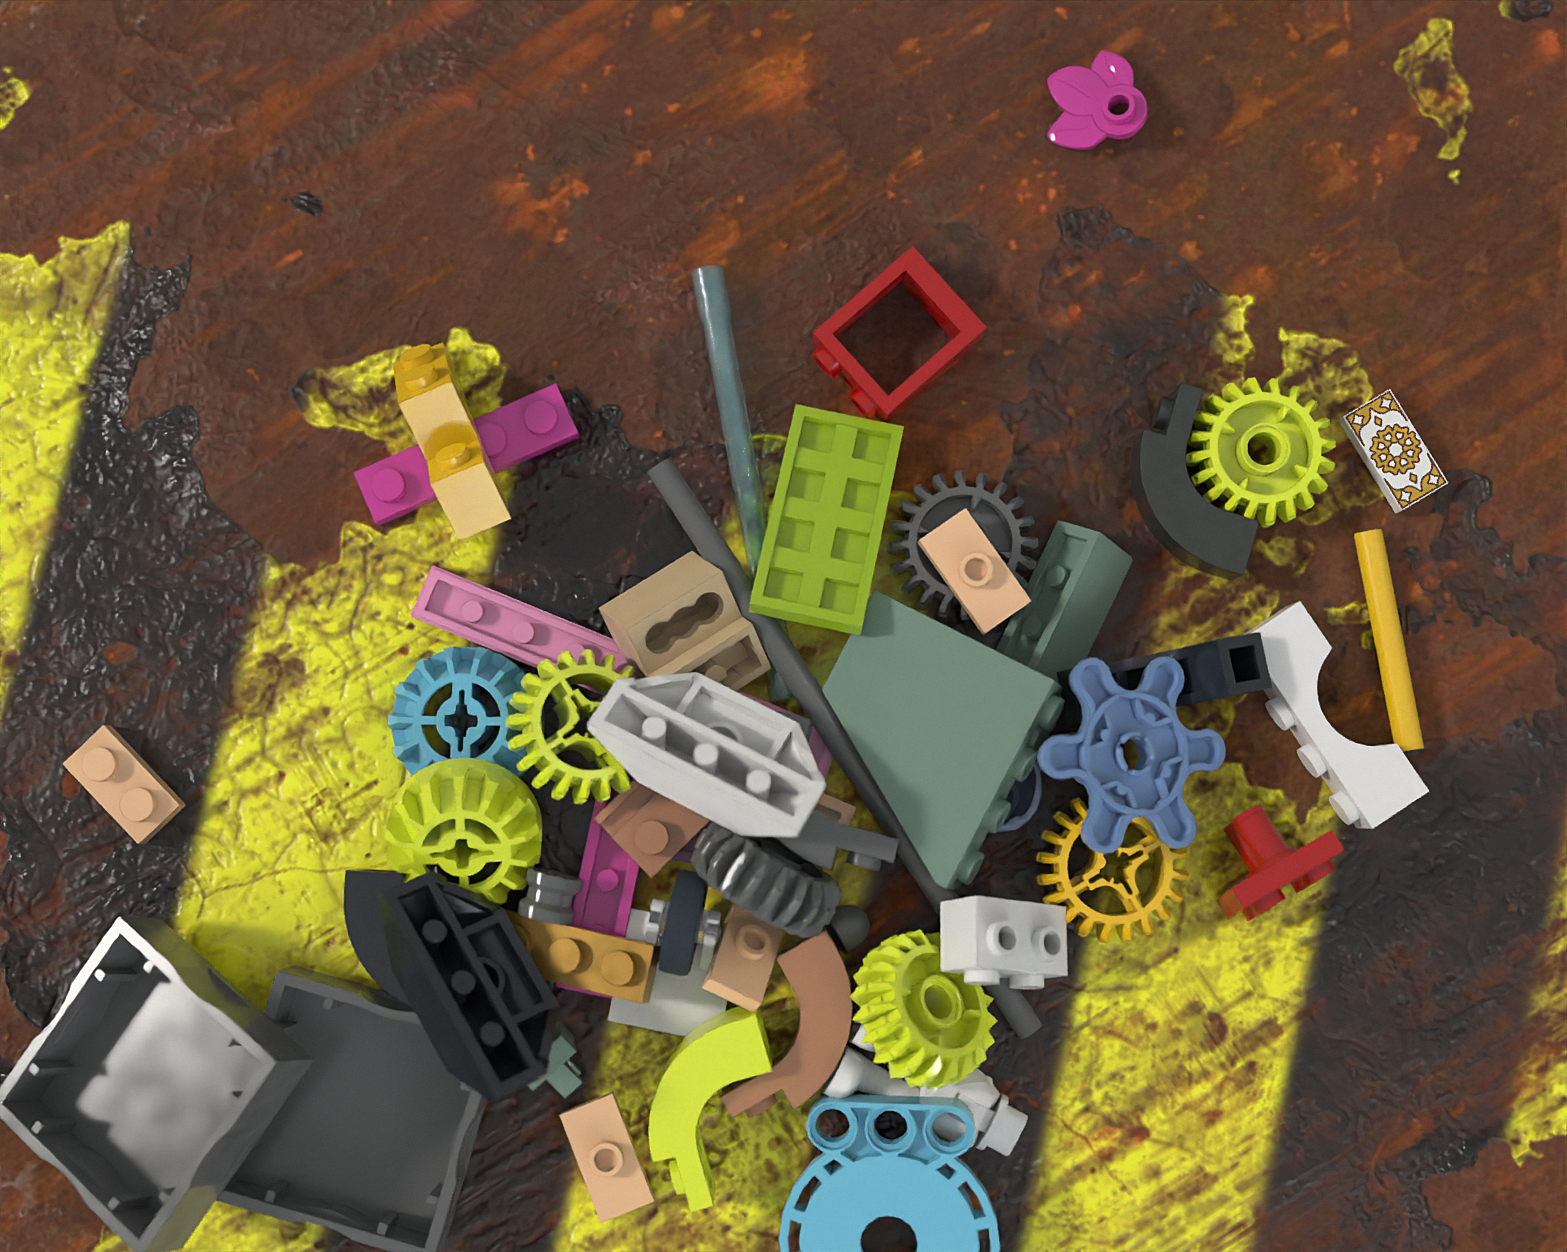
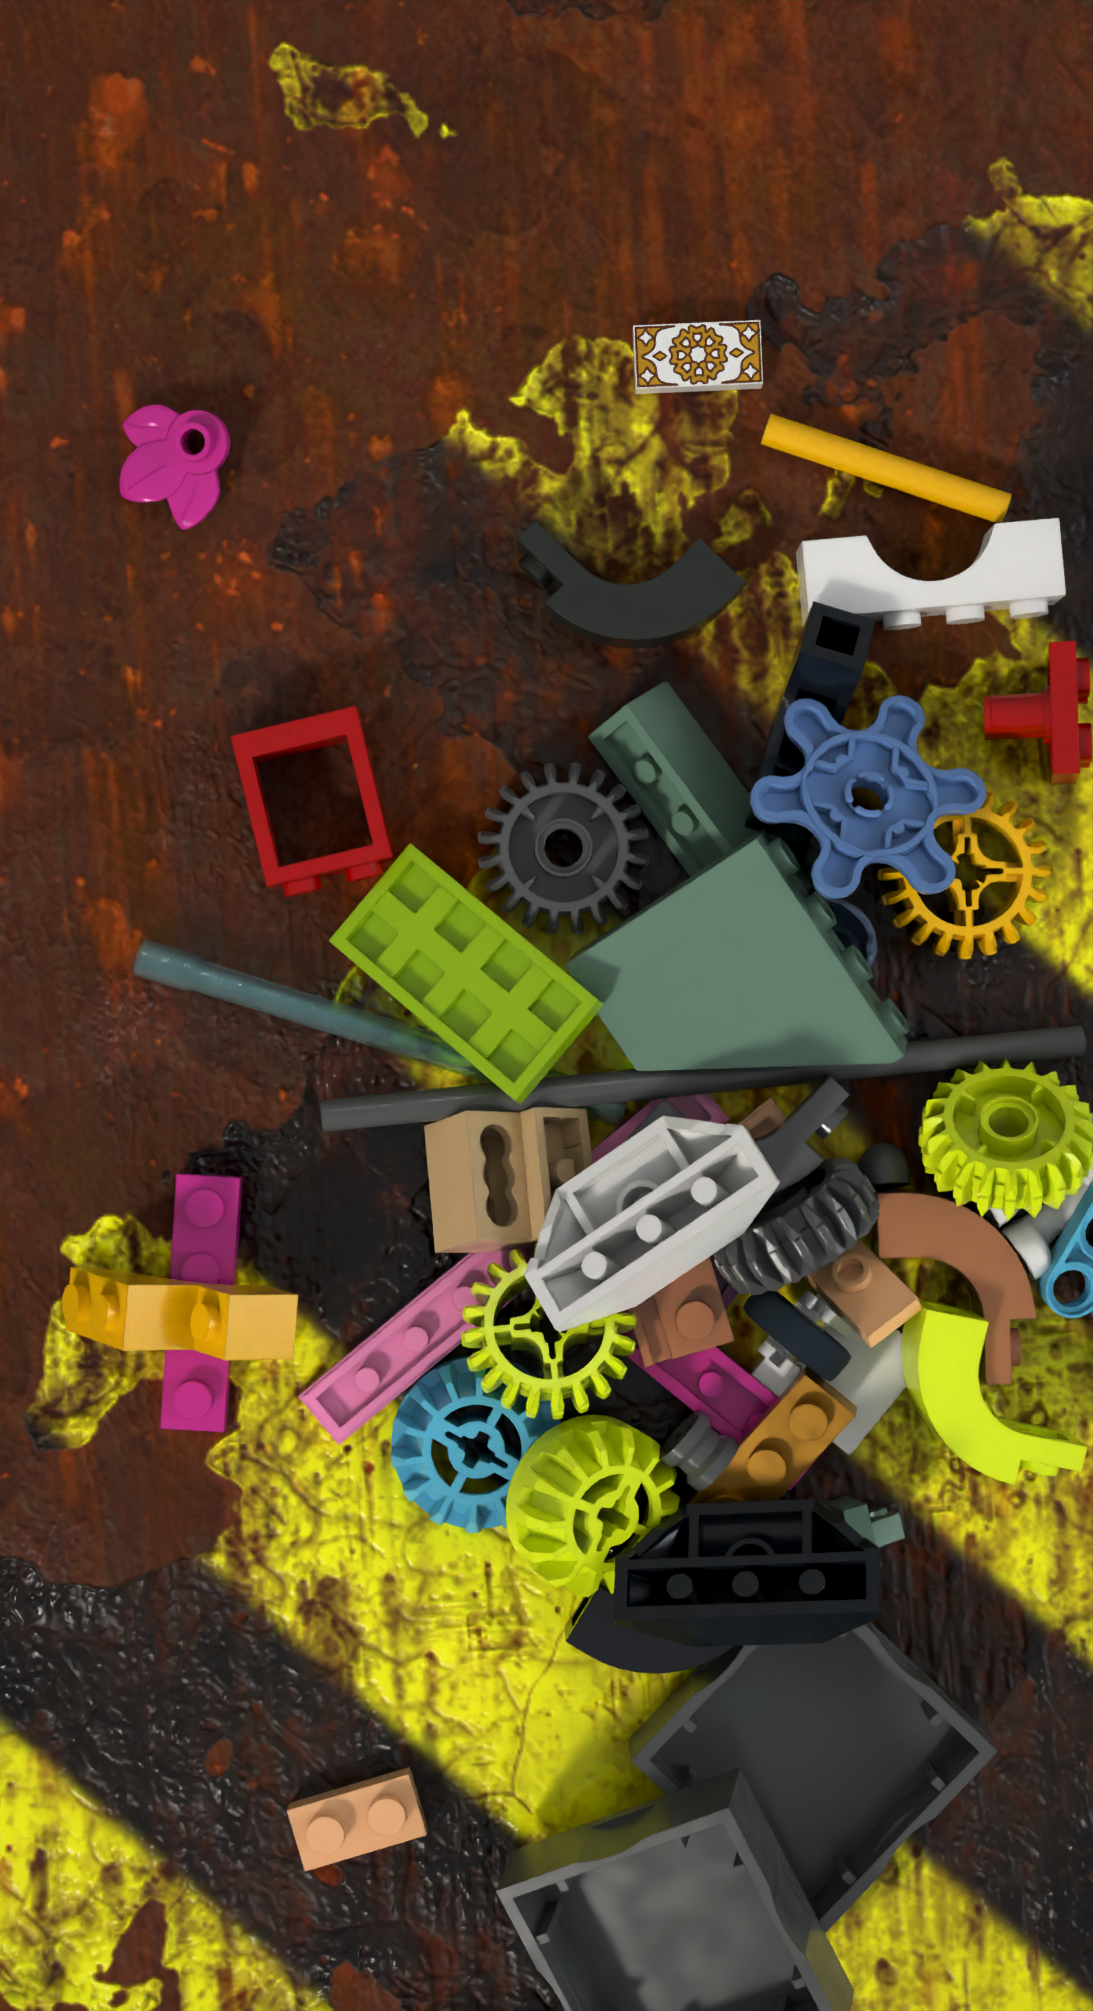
camera: 65 degrees left, 5 degrees up
light nougat plate [559,1091,655,1223] -> none
light nougat plate [918,508,1031,635] -> none
white brick [940,896,1068,989] -> none
neon yellow gear [1185,377,1336,528] -> none

